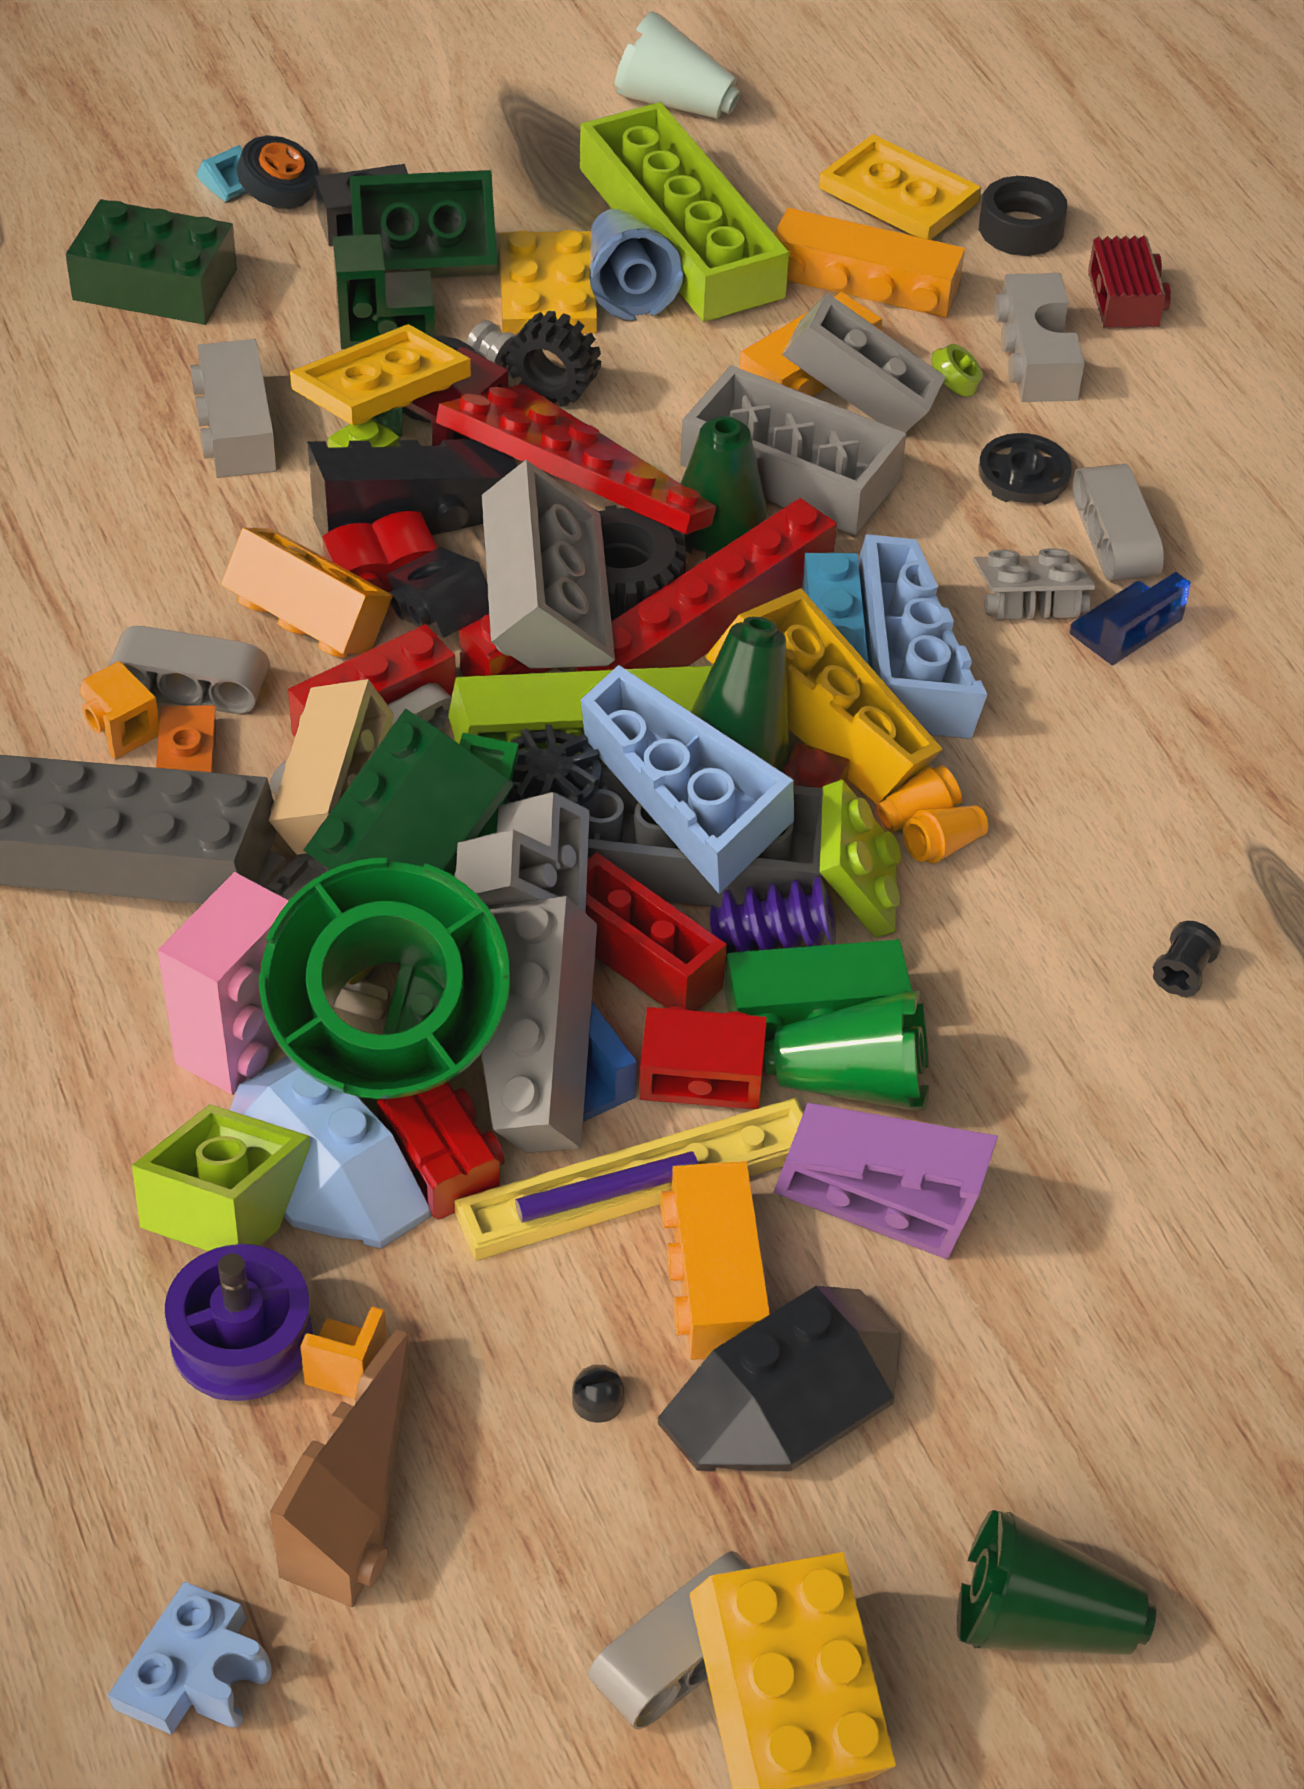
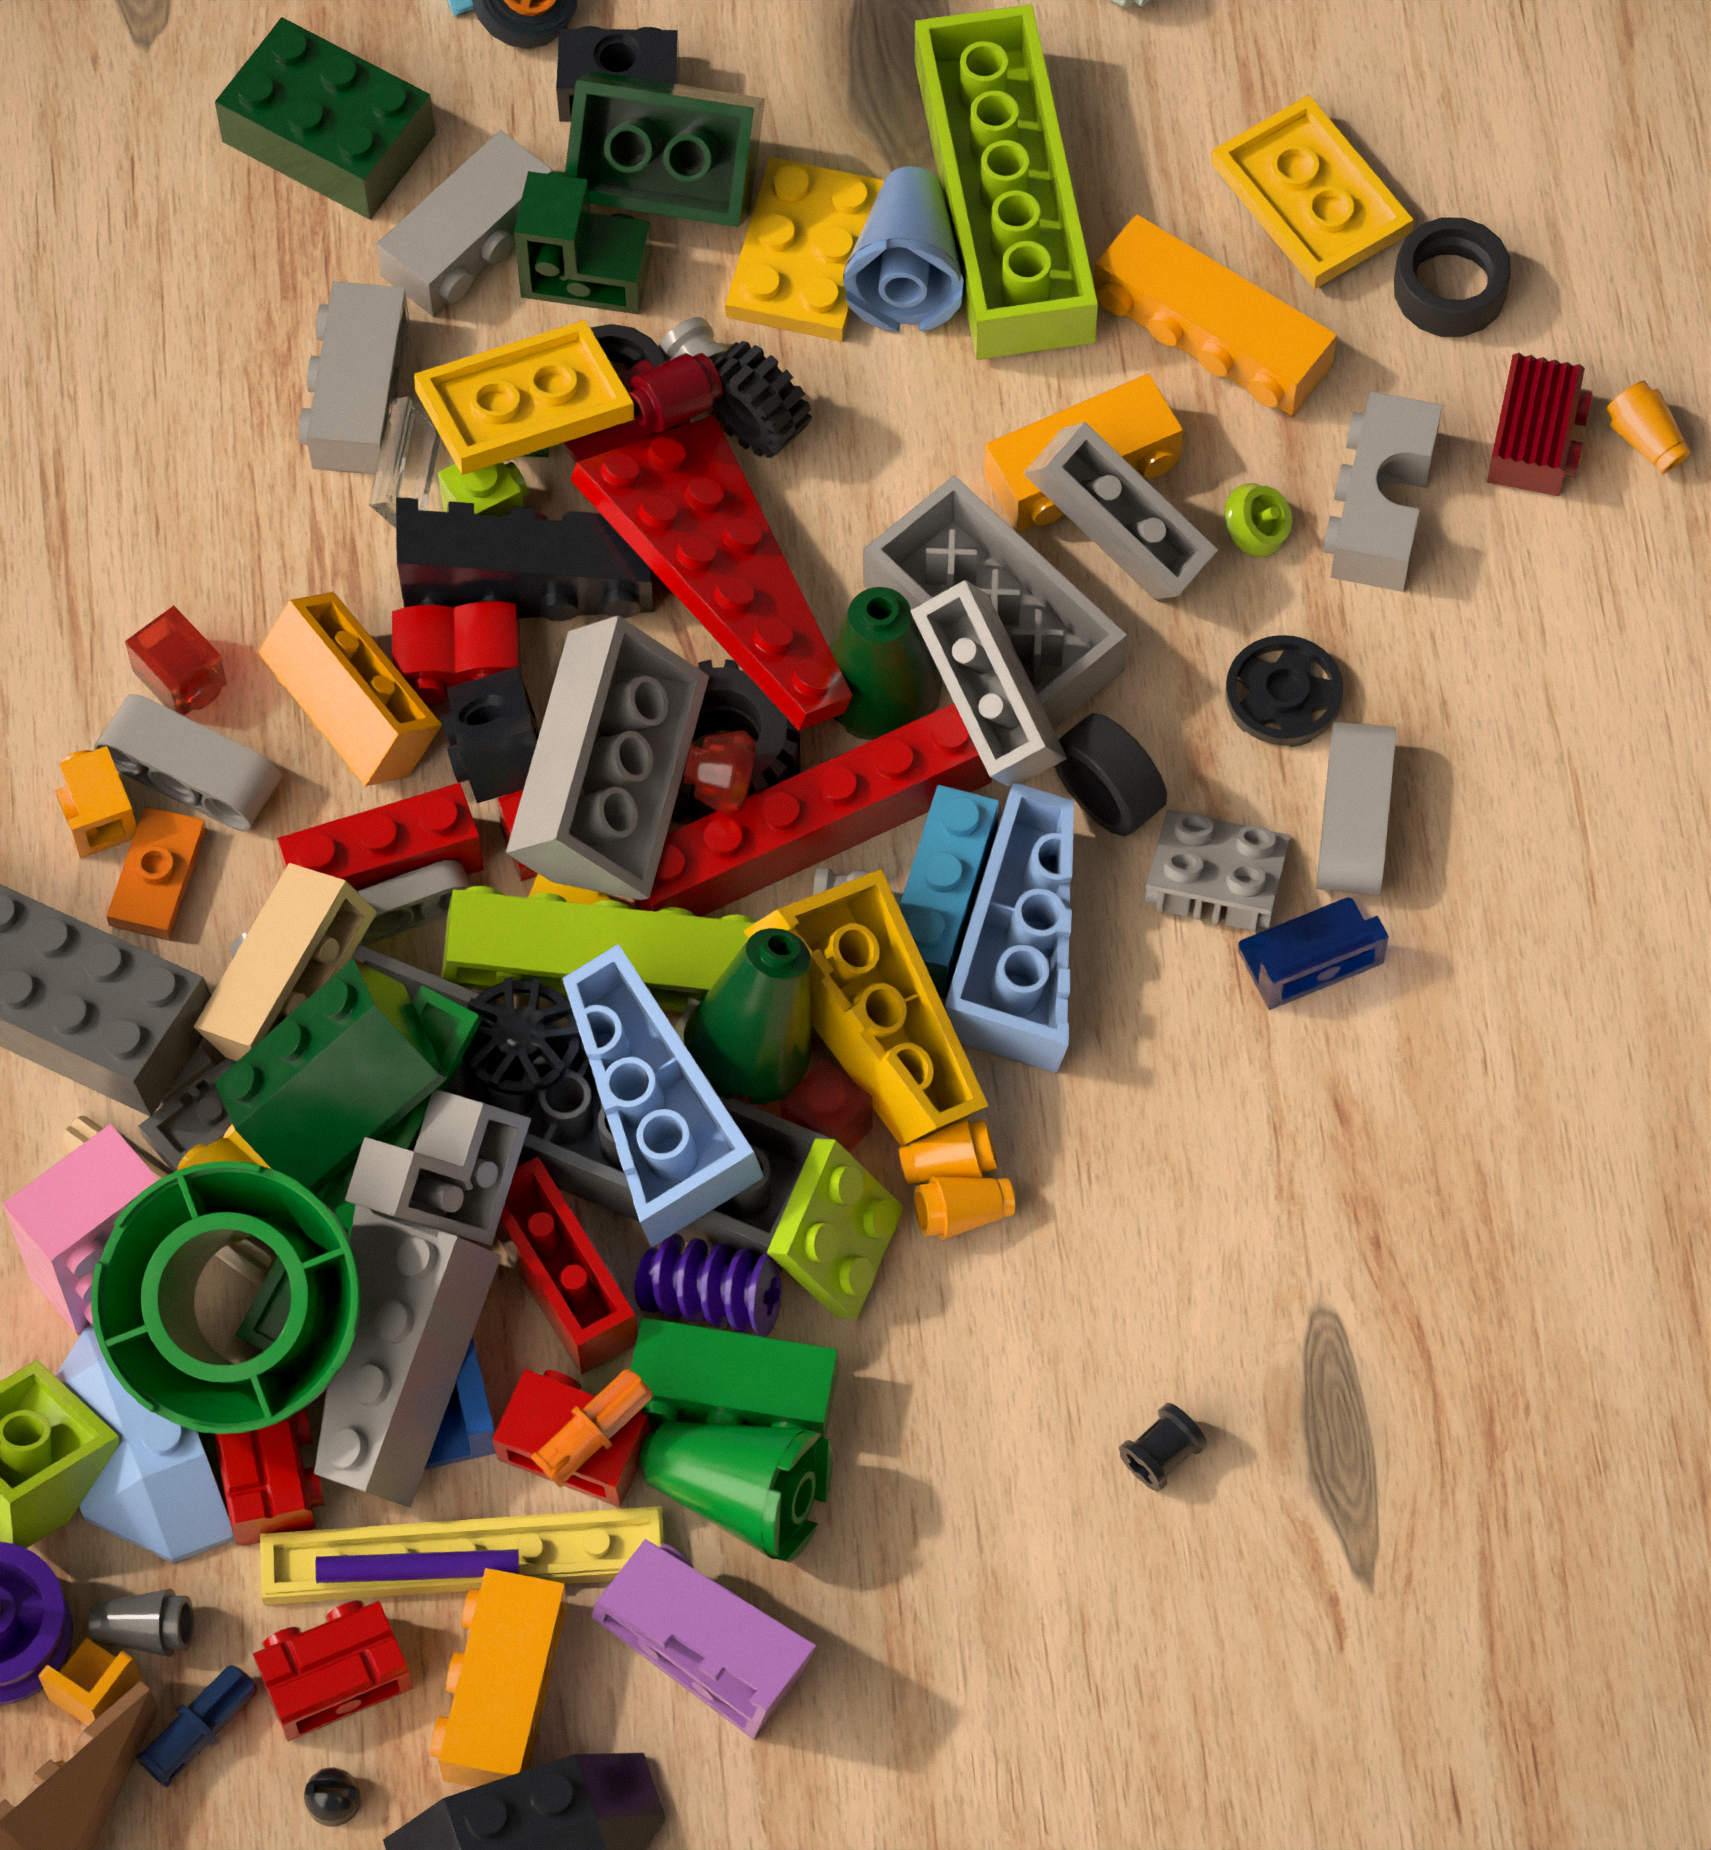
camera: 20 degrees right, 15 degrees up
none -> dark grey cone [88,1589,194,1657]
none -> clear red brick [125,605,227,716]
none -> dark blue axle [136,1665,258,1788]
none -> red brick [252,1600,414,1742]
none -> clear tile [369,396,441,528]
none -> light grey brick [376,130,553,317]
none -> orange axle [530,1369,653,1488]
none -> dark red brick [628,353,723,433]
none -> clear red cone [684,730,756,817]
none -> light grey brick [910,580,1067,788]
none -> black tyre [1054,713,1167,837]
none -> light orange cone [1606,380,1692,474]

